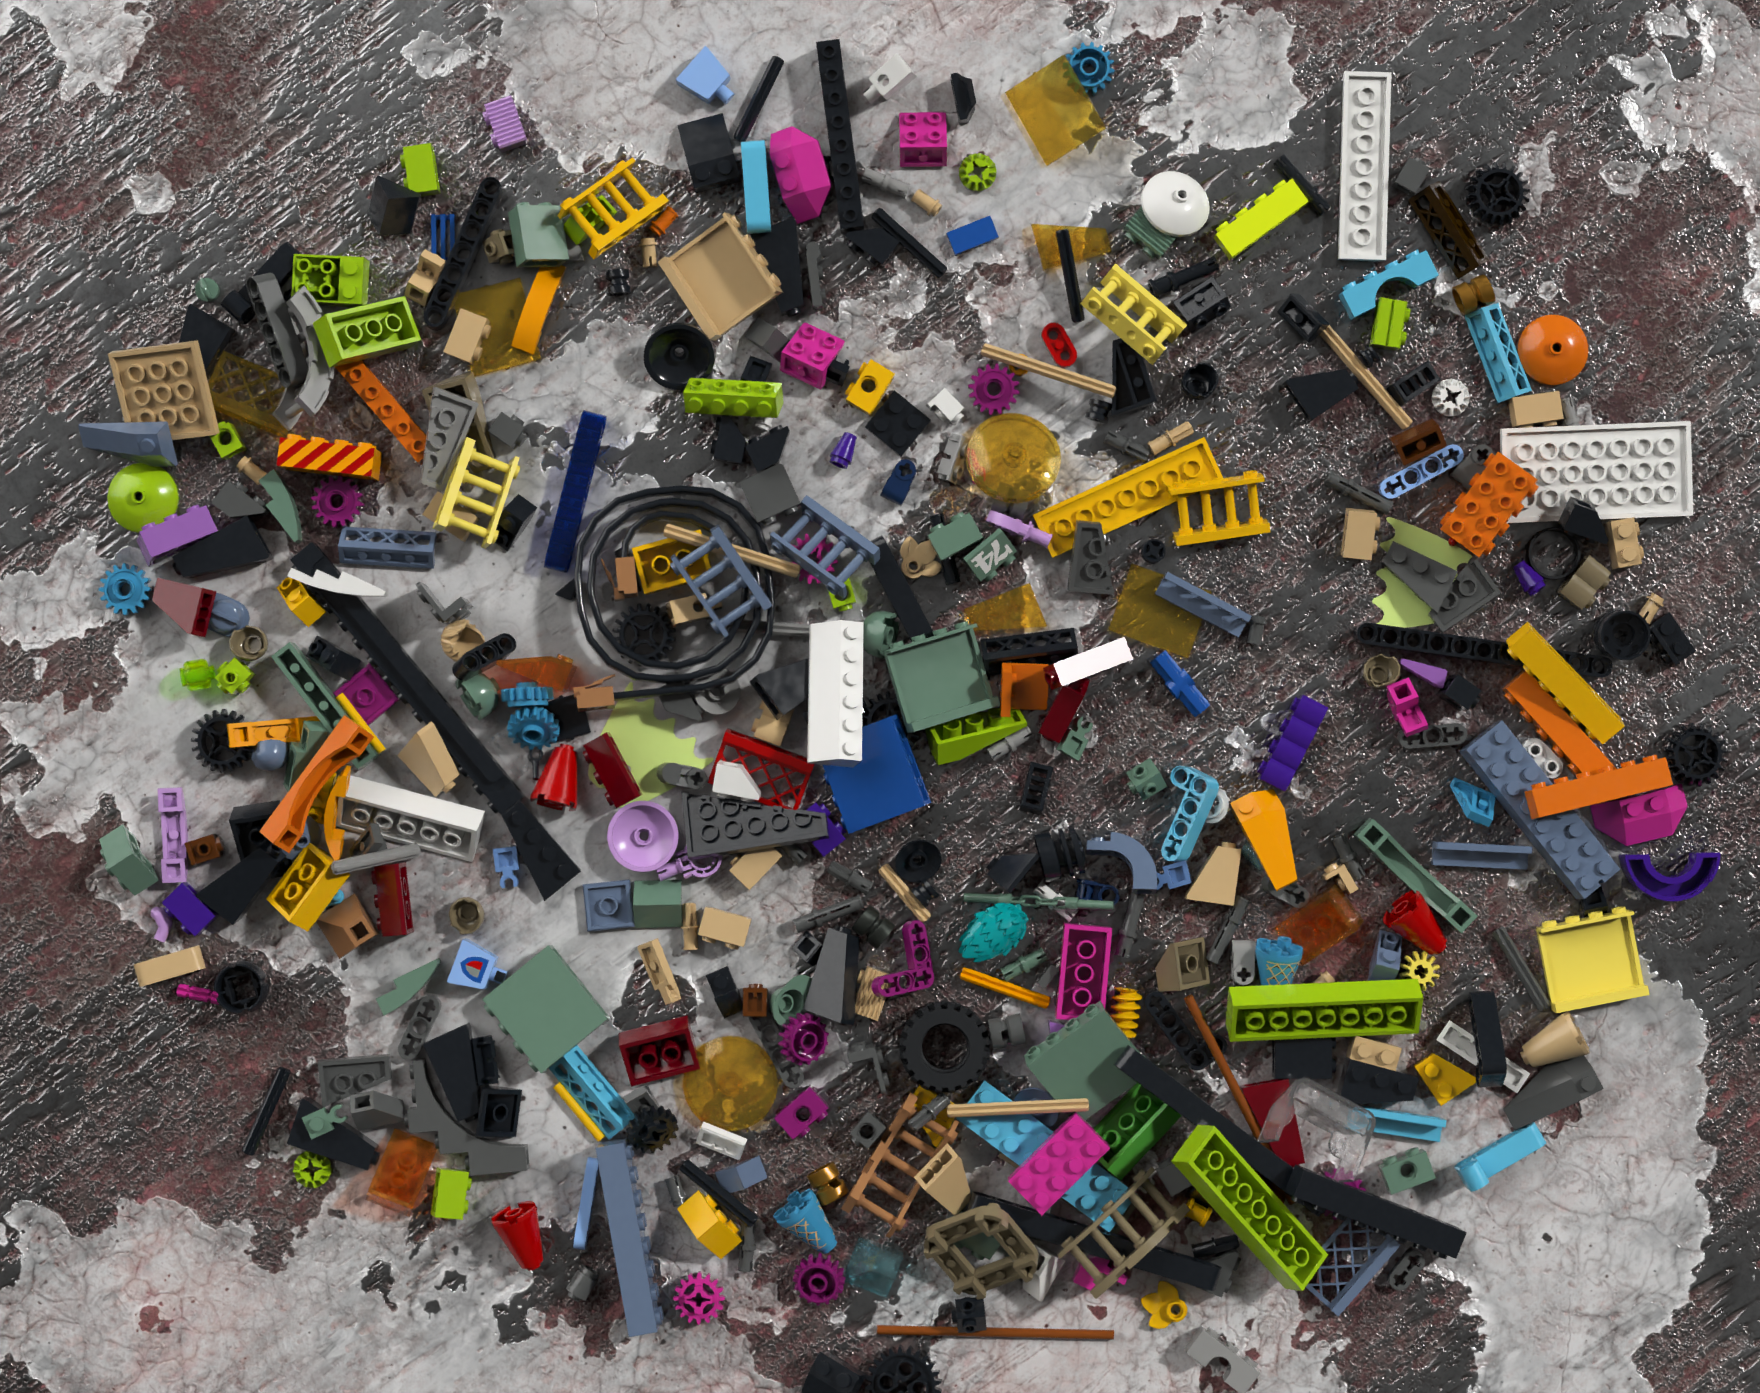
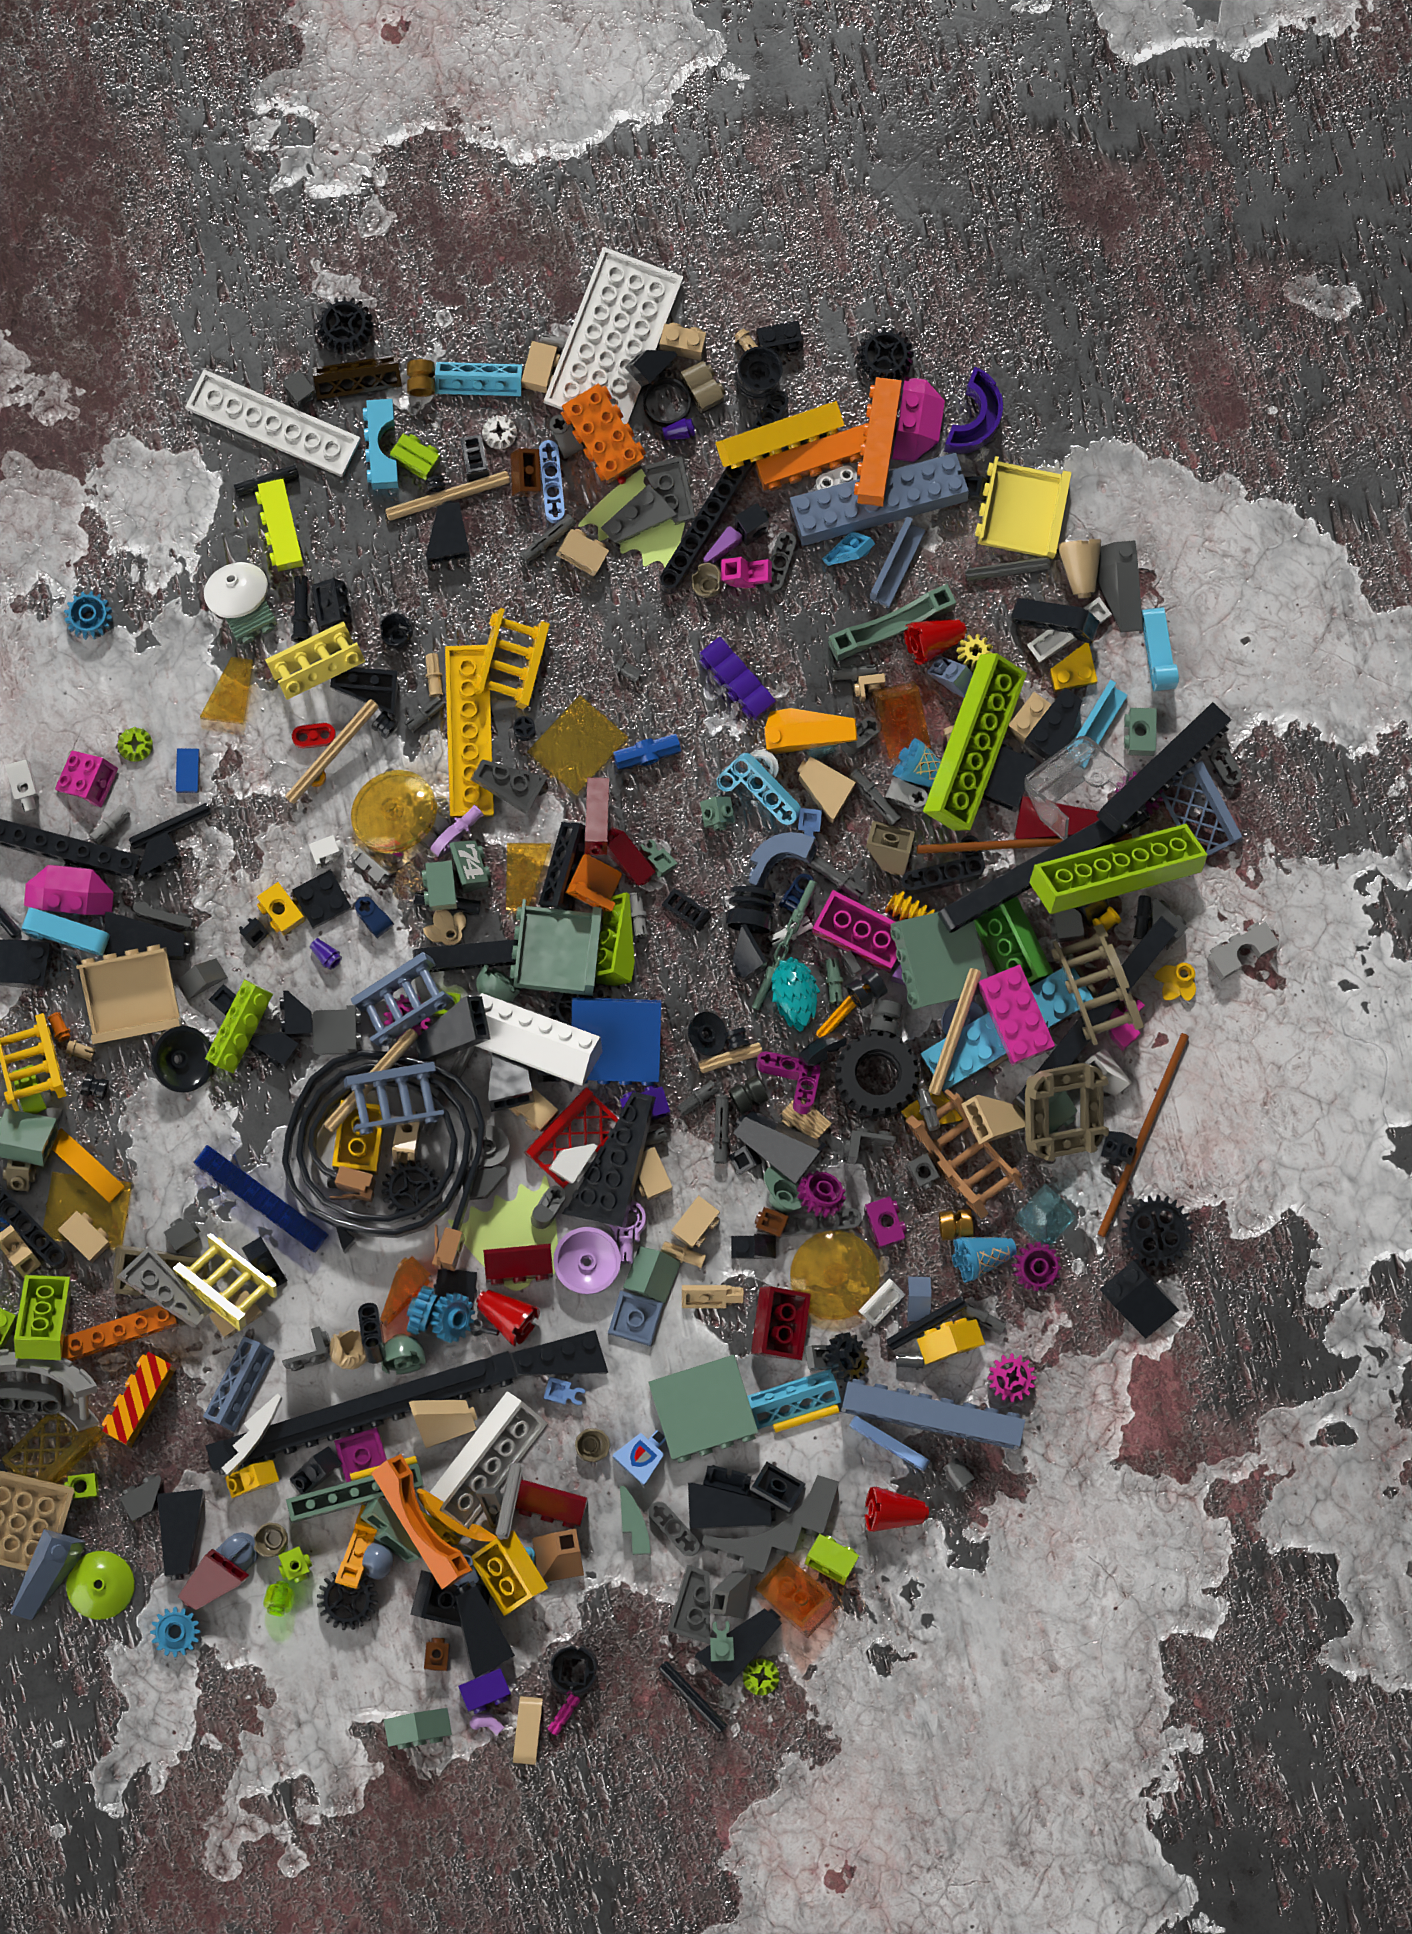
camera: 75 degrees left, 10 degrees down
medium lavender wedge [137,505,218,567] -> none
lavender slope [157,787,188,883] -> none
tan pin [236,456,268,485] -> none
sand green slope [258,469,302,544] -> none
magenta gear [311,475,364,528] -> none
dark pink bracket [780,323,845,390] -> none
tan pin [911,189,942,217] -> none
black slope [950,73,976,125] -> none
magenta gear [968,363,1020,416] -> none
clear yellow piece [1005,55,1107,166] -> none
black axle [1056,229,1085,323] -> none
sand blue fence [1155,572,1252,638] -> none
black slope [1277,294,1329,343] -> none
orange dish [1517,315,1588,385] -> none
none -> black slope [415,996,491,1061]
none -> black slope [798,1031,847,1066]
none -> black wheel [846,969,888,1009]

